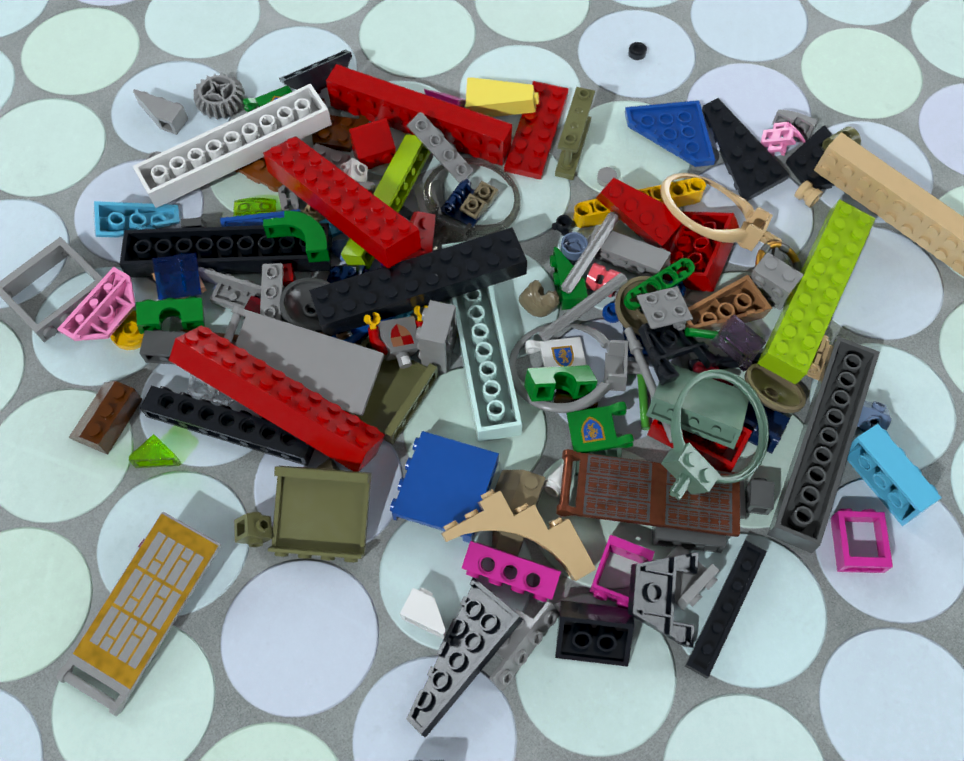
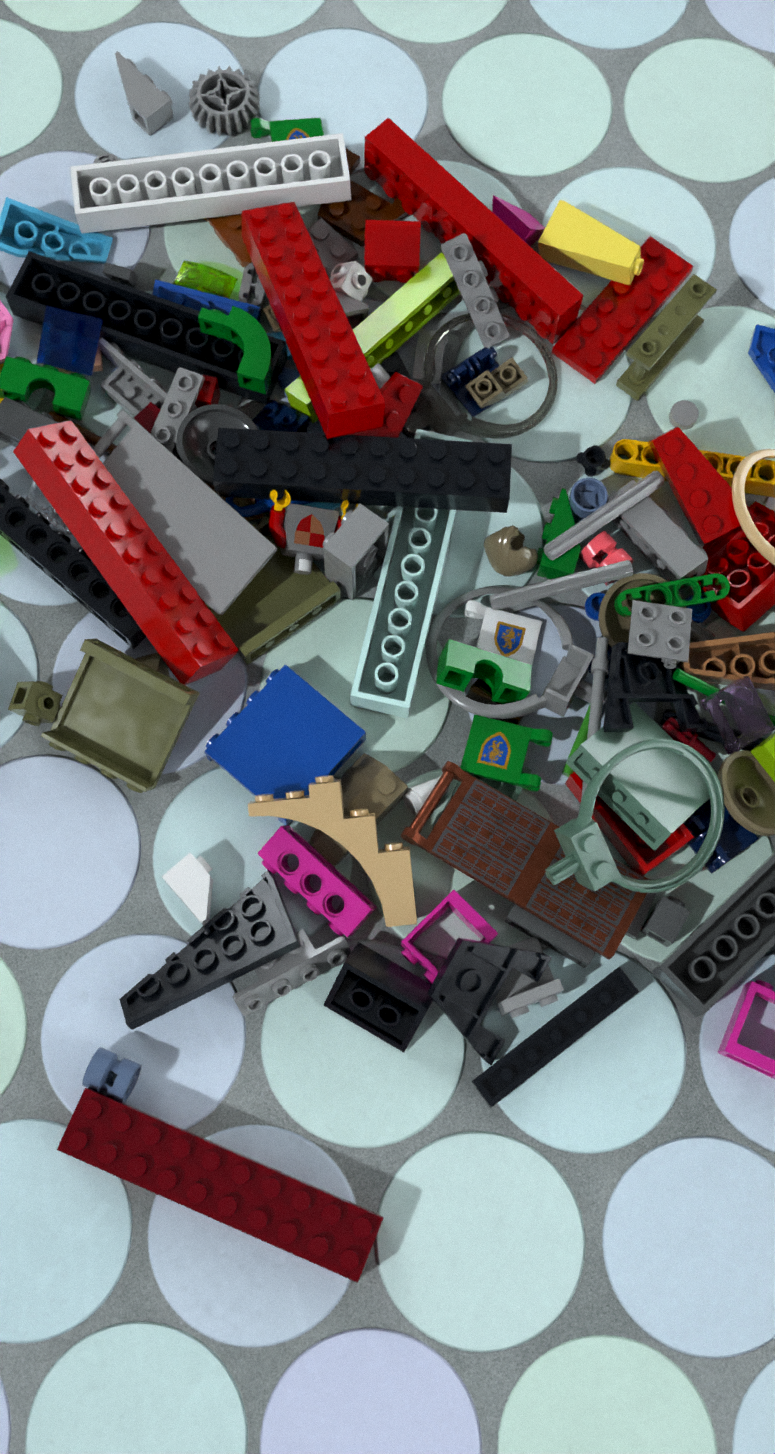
camera: 20 degrees right, 10 degrees up
black wedge [279,49,352,94] -> none

